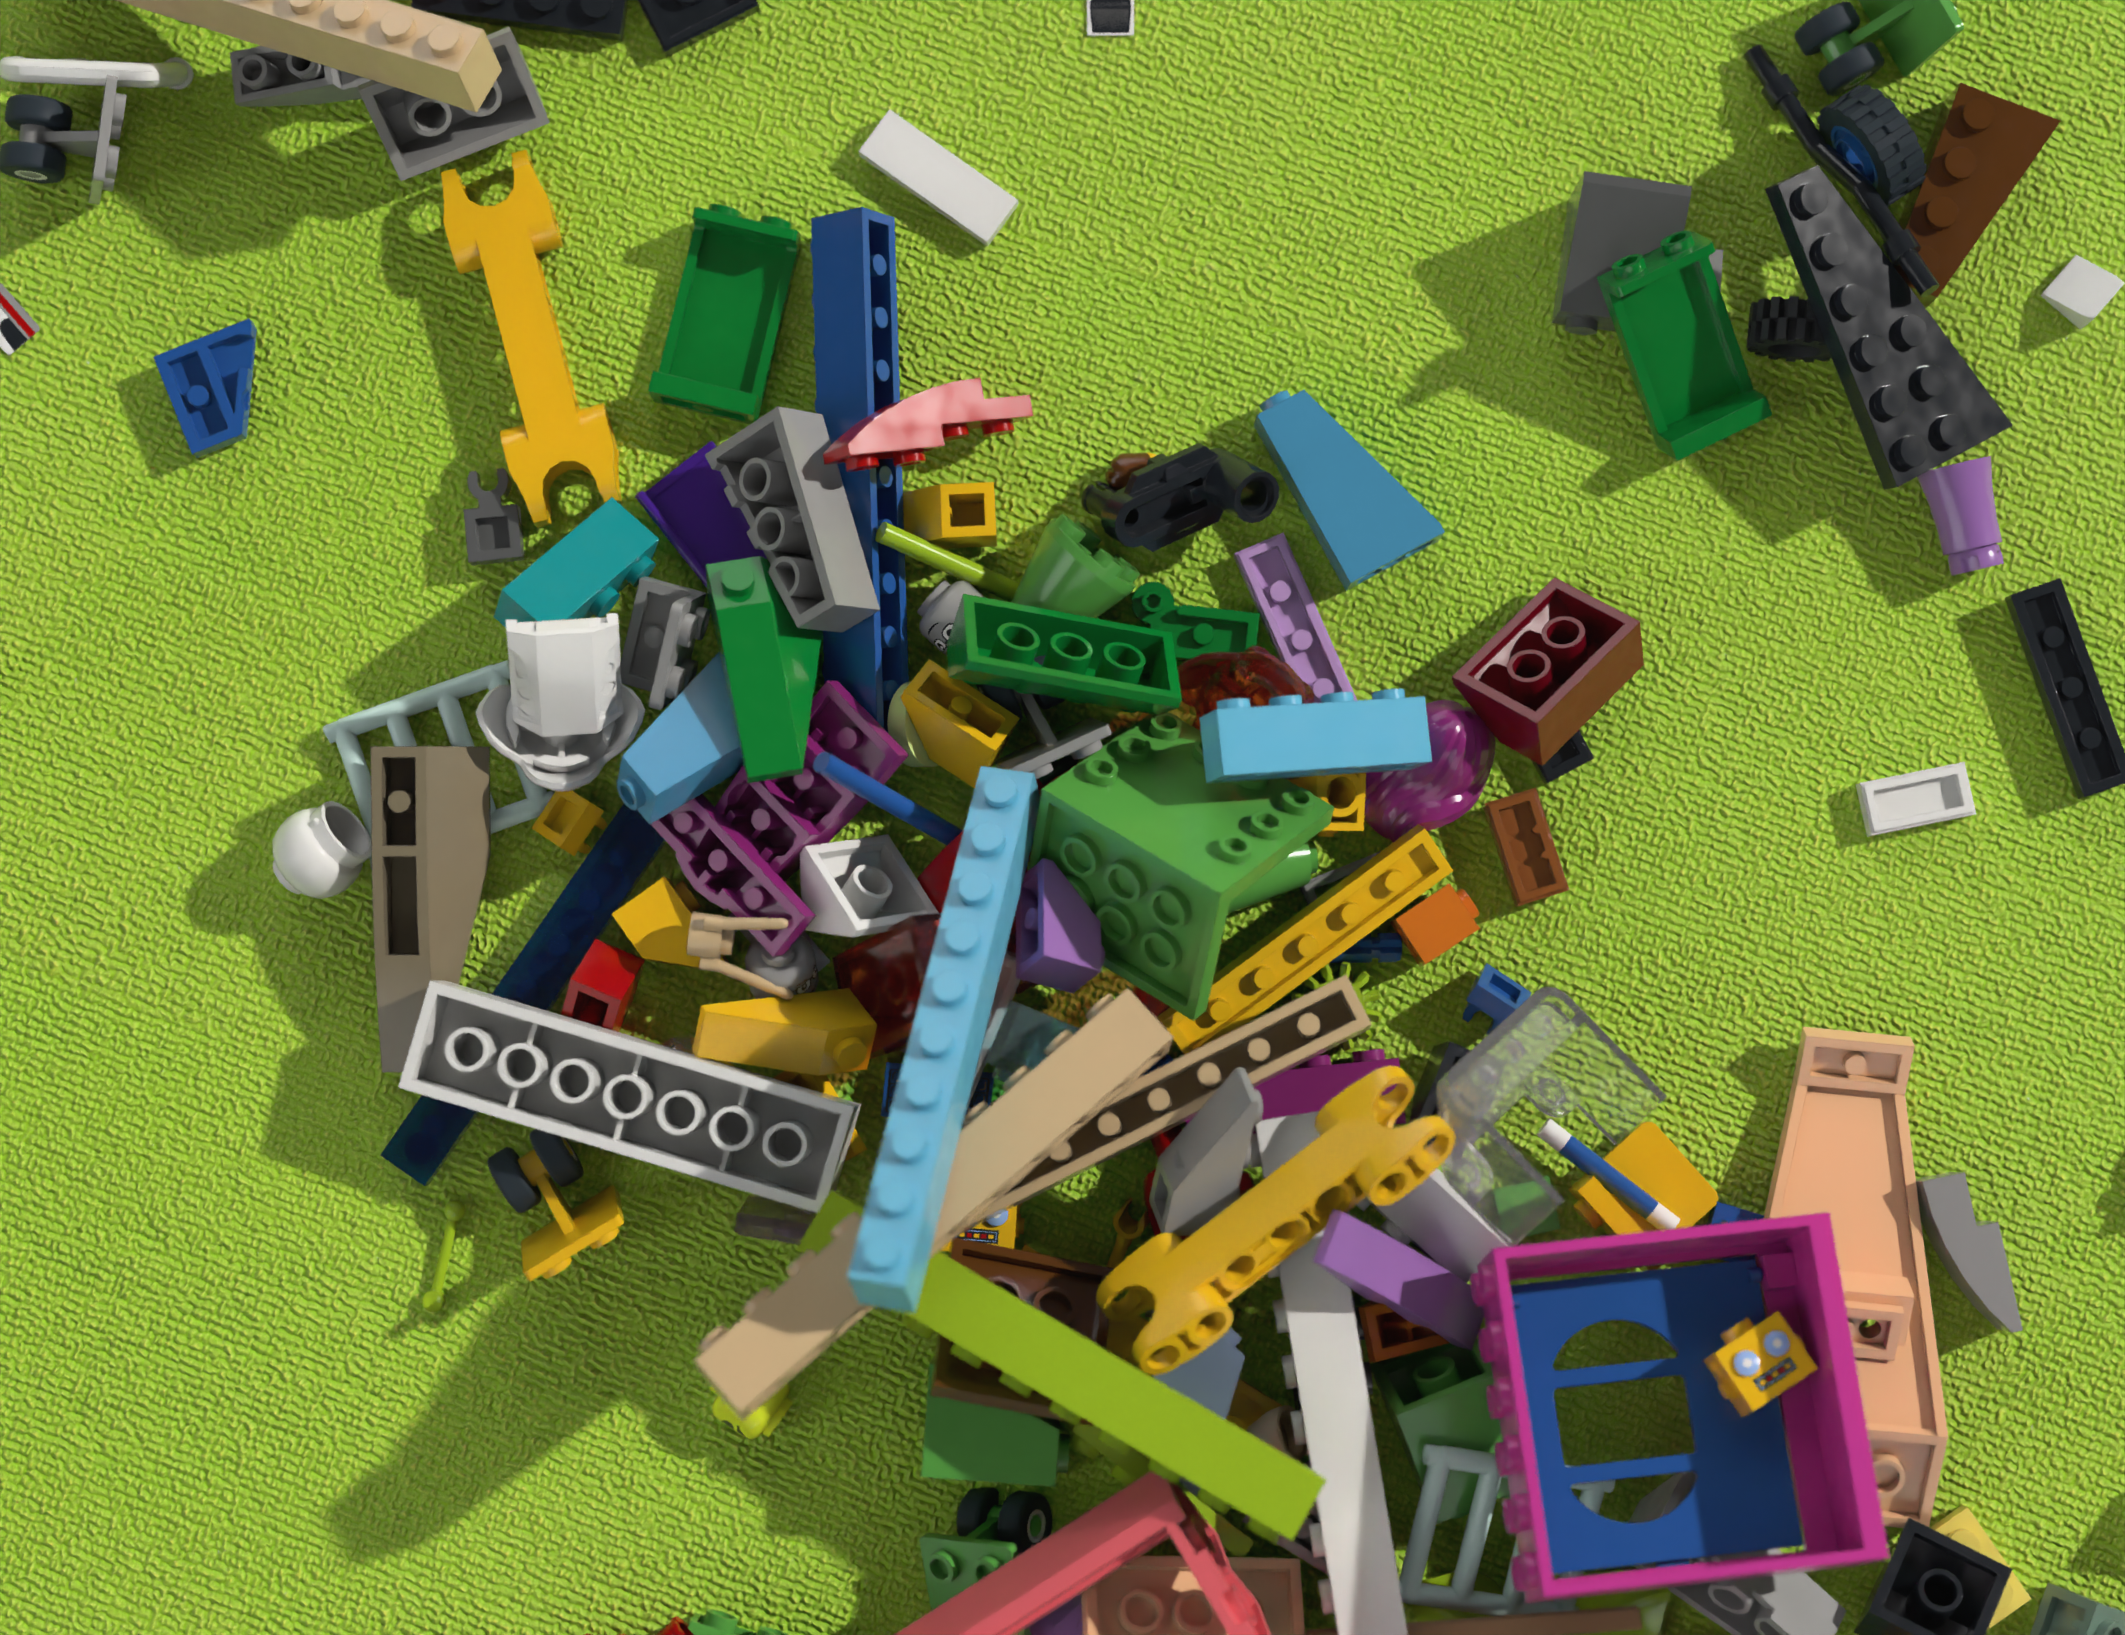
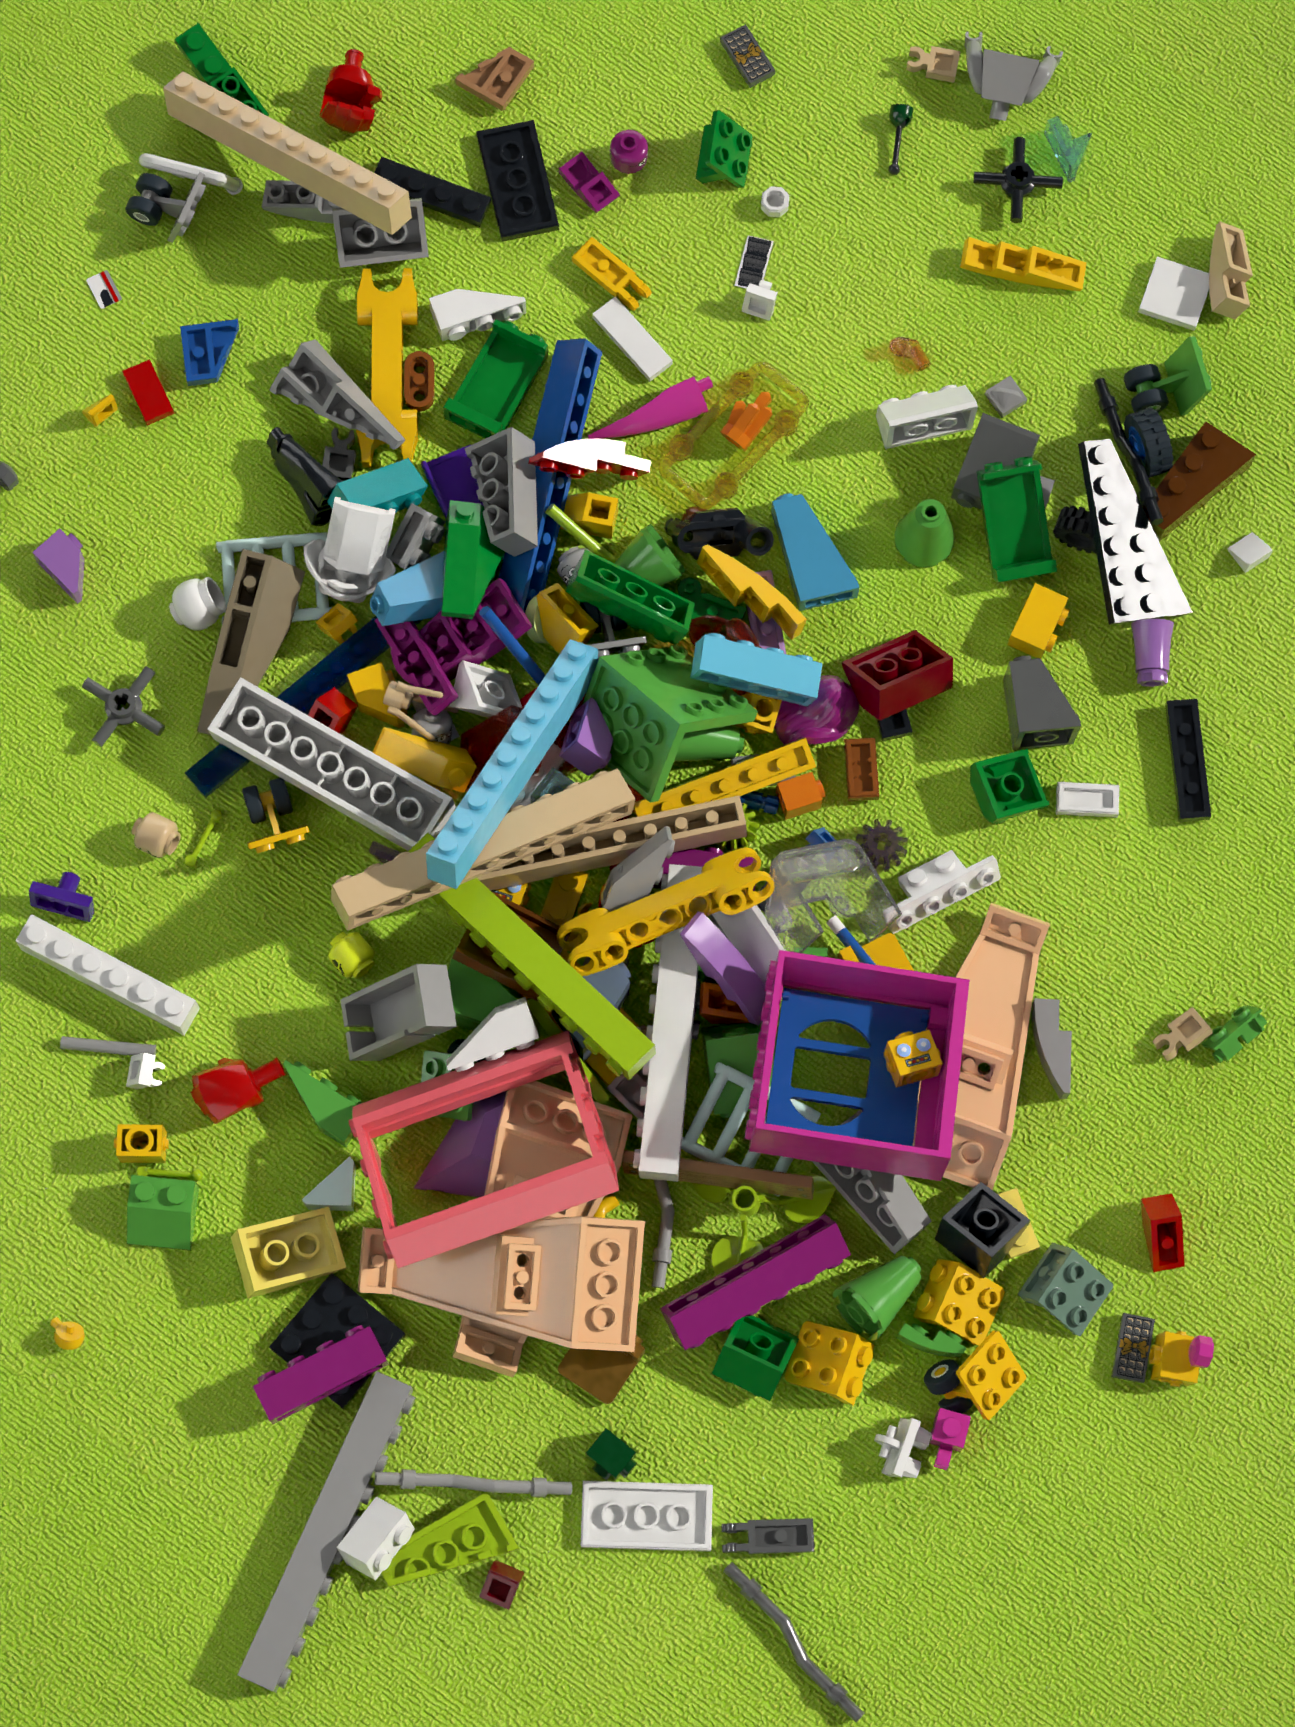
camera: 15 degrees right, 10 degrees down
none -> white brick [16,914,200,1036]
none -> dark purple tile [29,872,94,922]
none -> medium lavender slope [32,528,84,604]
none -> yellow slope [82,394,118,427]
none -> dark grey bar [82,666,165,747]
none -> red tile [122,359,175,426]
none -> tan head [132,812,181,858]
none -> black piece [267,427,343,526]
none -> light grey wedge [269,339,405,449]
none -> light grey piece [340,964,457,1061]
none -> dark orange plate [404,351,435,412]
none -> white slope [429,289,526,342]
none -> white slope [446,997,539,1072]
none -> yellow plate [540,871,588,926]
none -> yellow hinge [572,237,652,311]
none -> dark pink piece [588,376,713,439]
none -> clear yellow bar [658,361,809,510]
none -> yellow slope [697,544,807,640]
none -> orange rock [720,392,773,451]
none -> white tile [742,280,778,321]
none -> gear [855,819,908,872]
none -> white slope [876,385,978,449]
none -> white bracket [885,850,1001,934]
none -> clear orange arm [889,337,931,371]
none -> bright green cone [894,499,955,567]
none -> green slope [970,749,1050,824]
none -> light grey tile [985,376,1027,418]
none -> dark grey slope [1003,656,1081,750]
none -> yellow brick [1008,583,1070,659]

